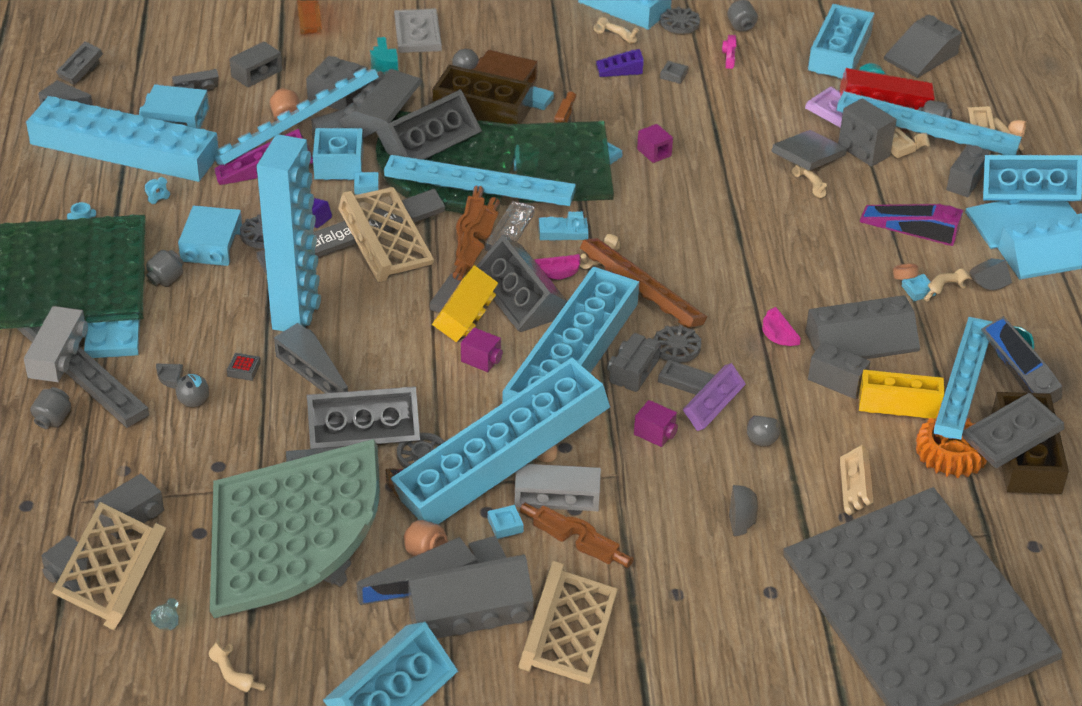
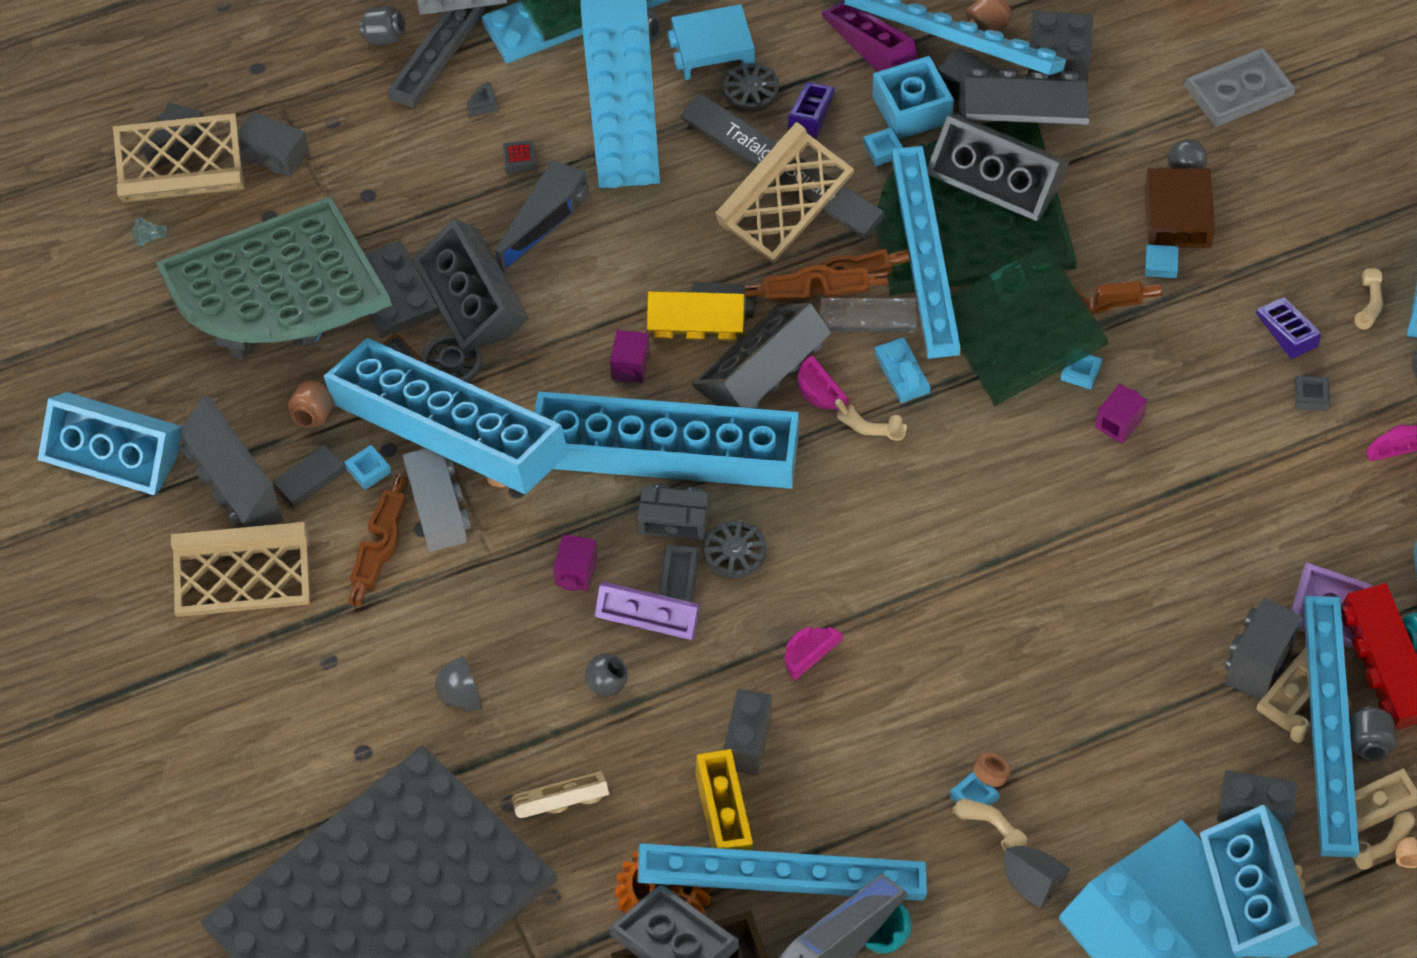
camera: 75 degrees right, 15 degrees up
dark grey piece [175,374,209,407] -> none
tan piece [209,640,265,692] -> none
dark grey slope [356,537,477,605] -> none
teal brick [370,37,398,73] -> none
dark brown brick [432,65,533,130] -> none
dark orange plate [580,238,708,328] -> none
dark grey tile [771,130,848,171] -> none
tan piece [792,165,827,199] -> none
dark grey slope [805,295,920,359] -> none
slope [860,204,963,246] -> none

